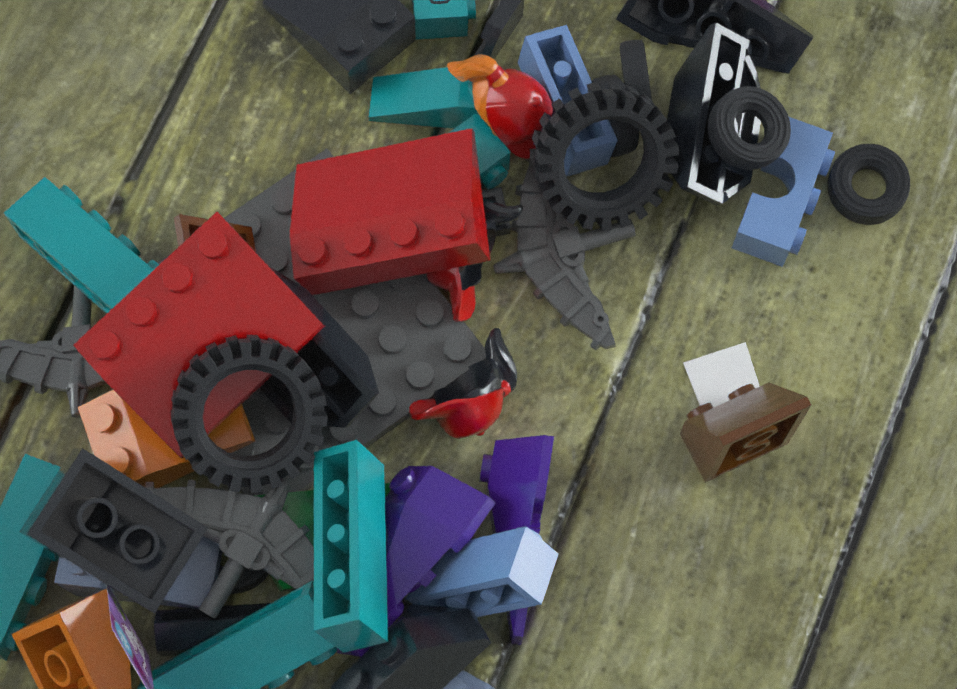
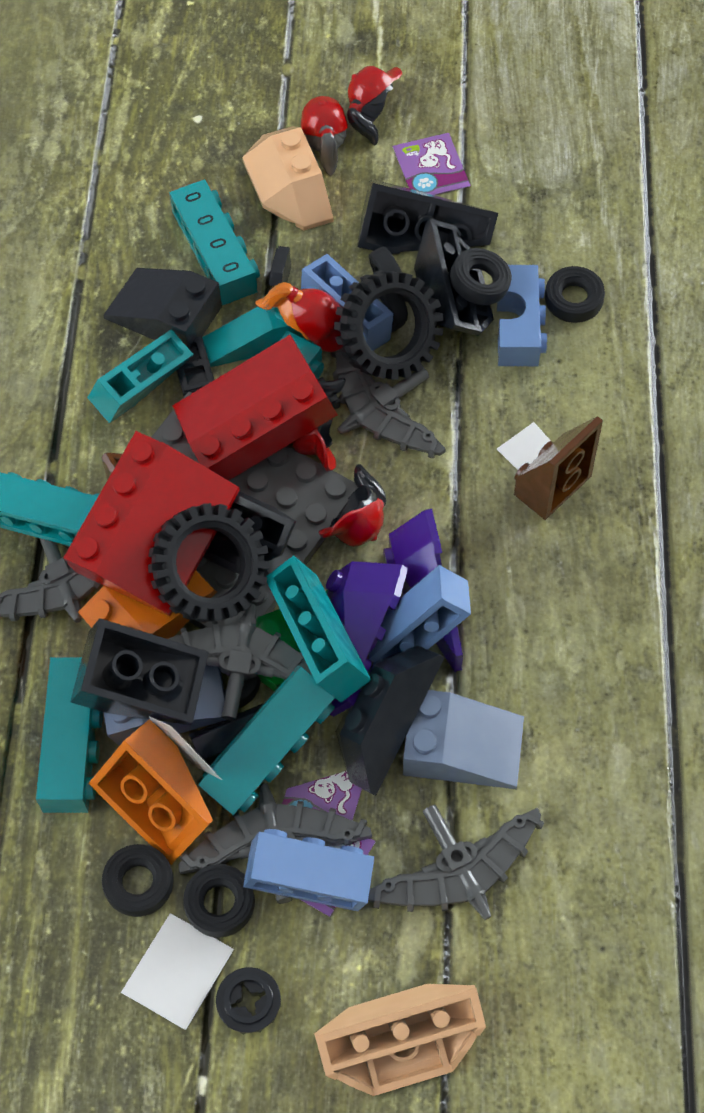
camera: 15 degrees left, 10 degrees down
none -> teal slope [87,329,193,423]
none -> black tile [176,336,214,397]

